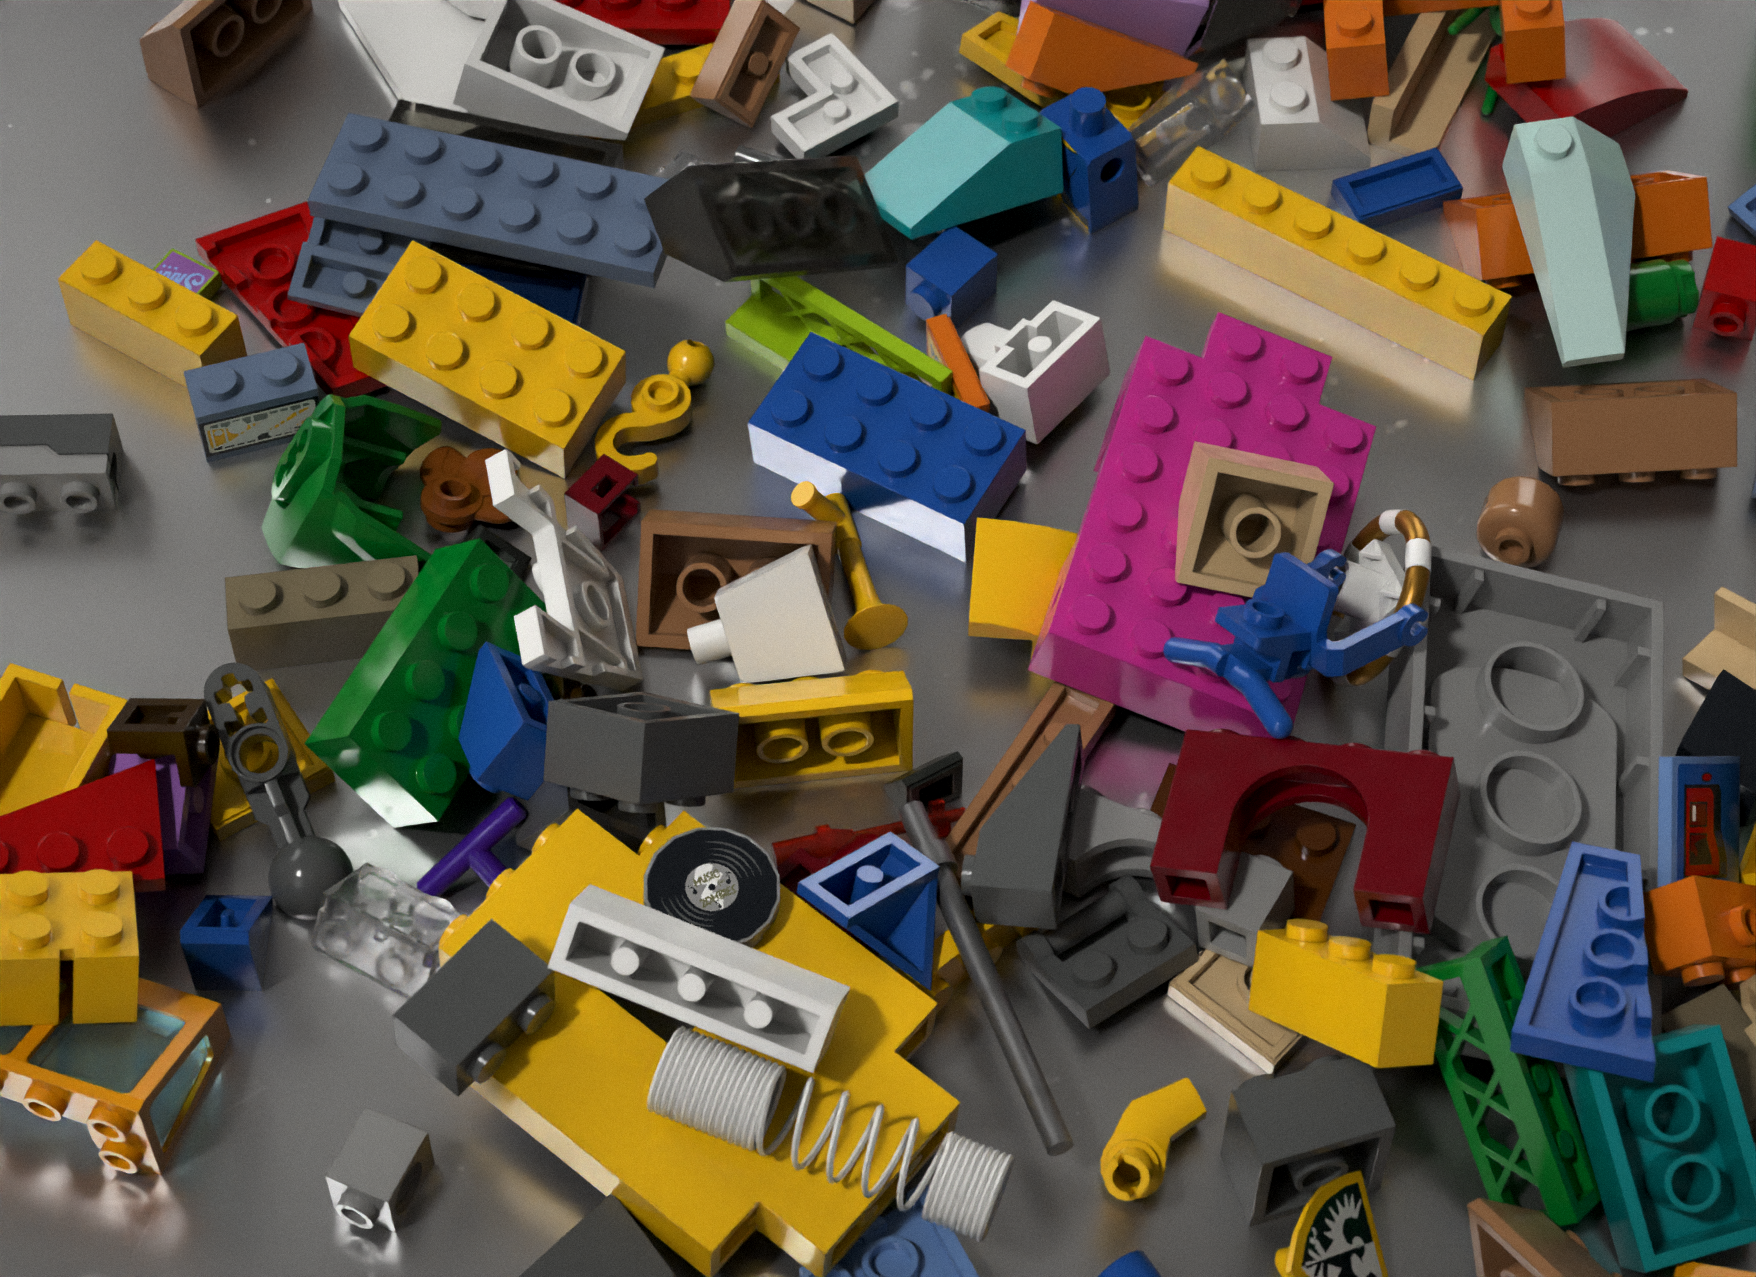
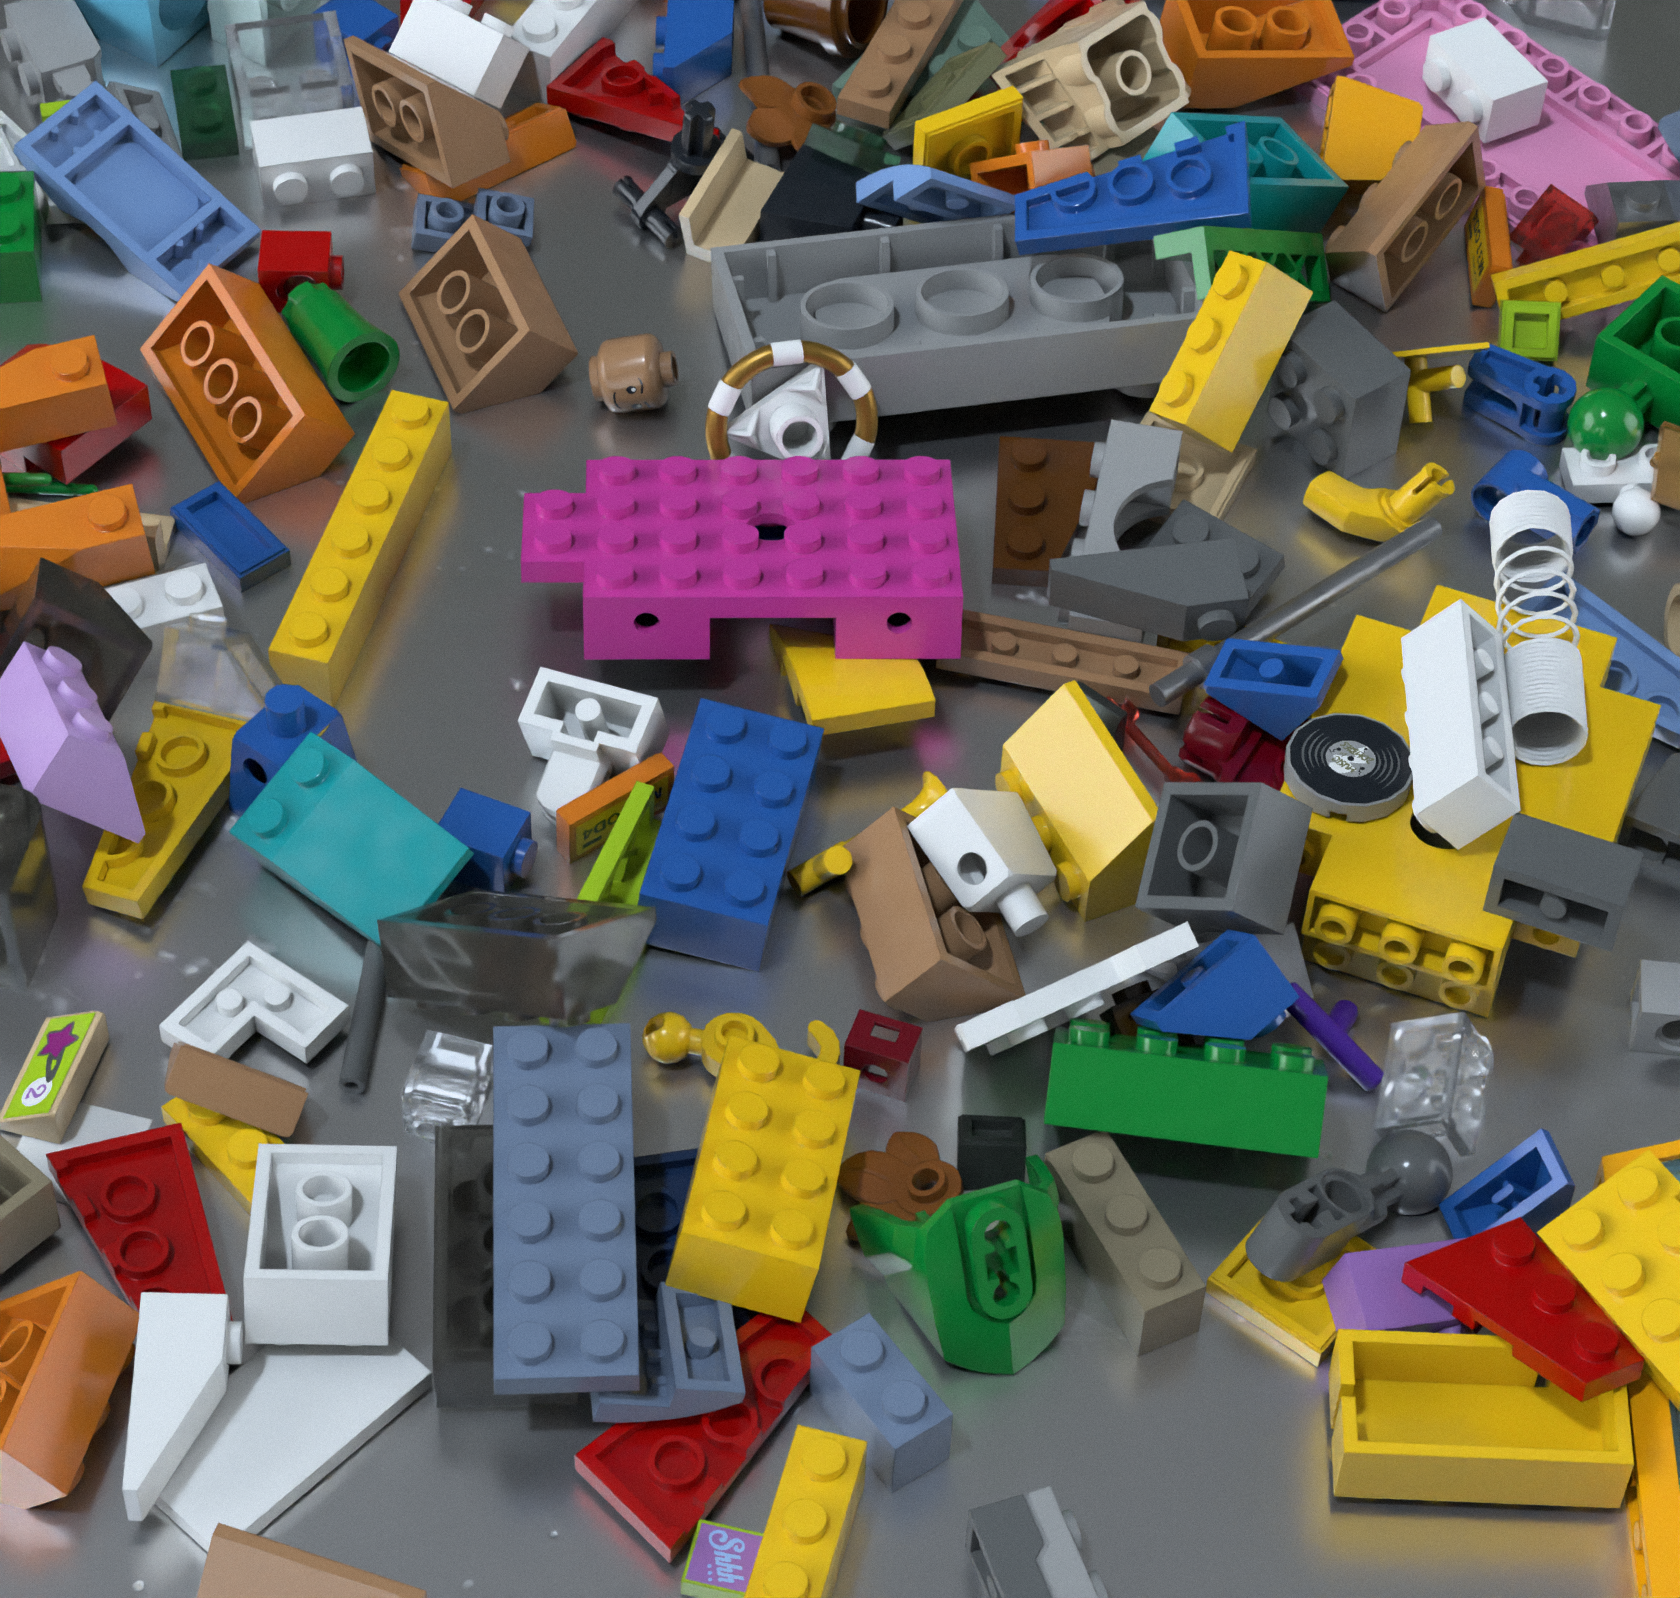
camera: 110 degrees left, 5 degrees down
dark brown bracket [107,698,220,787] -> none
orange slope [1005,0,1198,99] -> none
dark red arch [1150,729,1460,934] -> none
blue piece [1163,549,1429,739] -> none
tan slope [1175,441,1334,597] -> none
light aqua wedge [1502,117,1635,368] -> none

